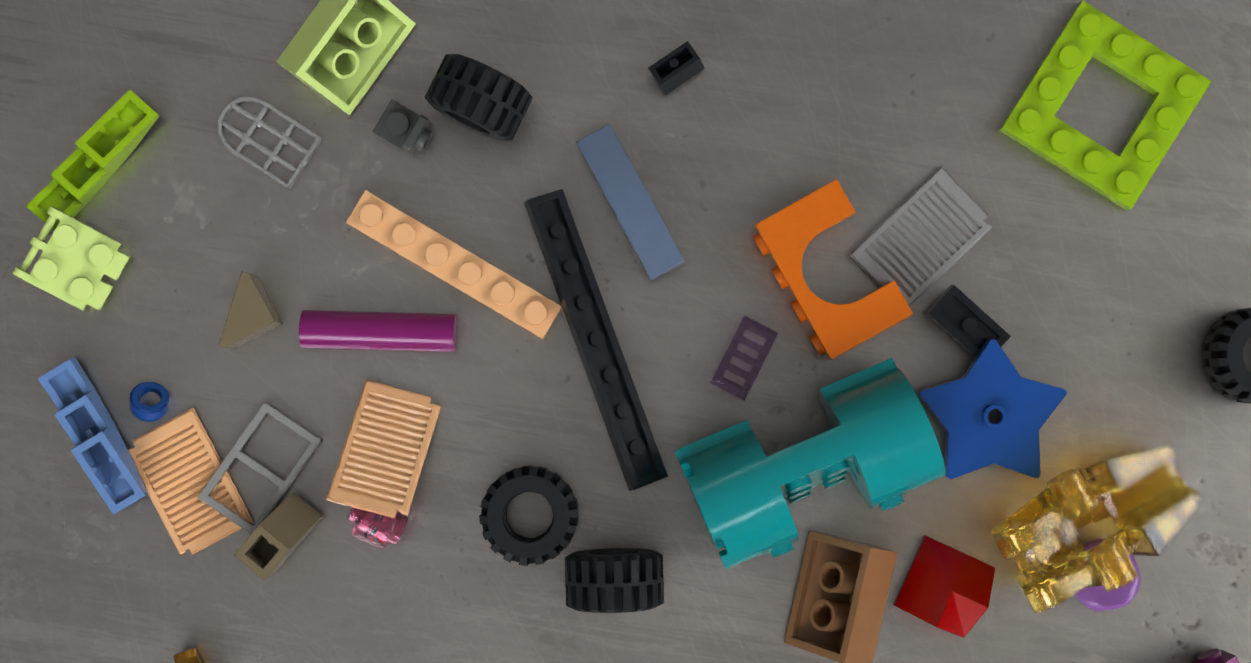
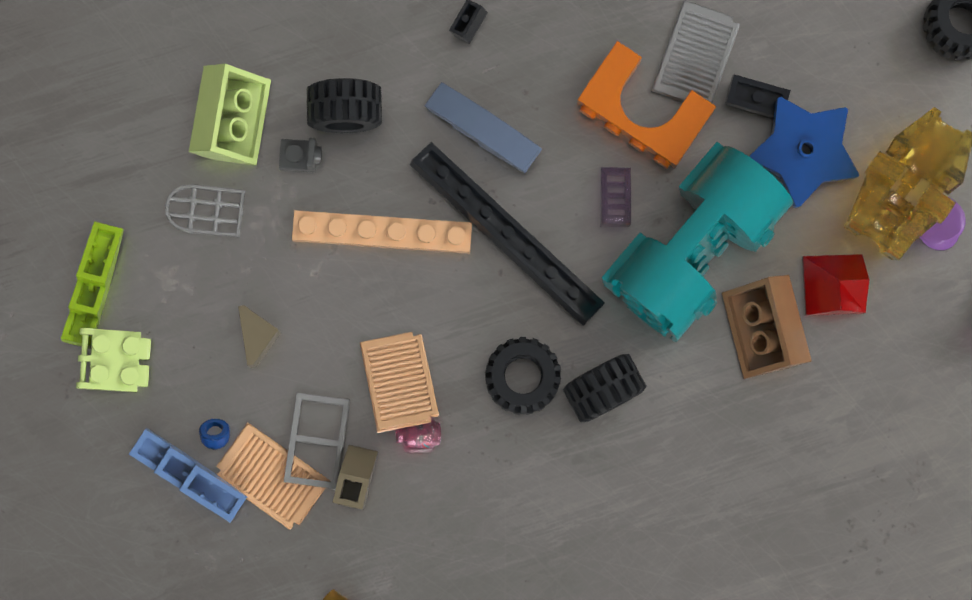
camera: 30 degrees left, 5 degrees down
magenta brick [299,310,457,352] -> none

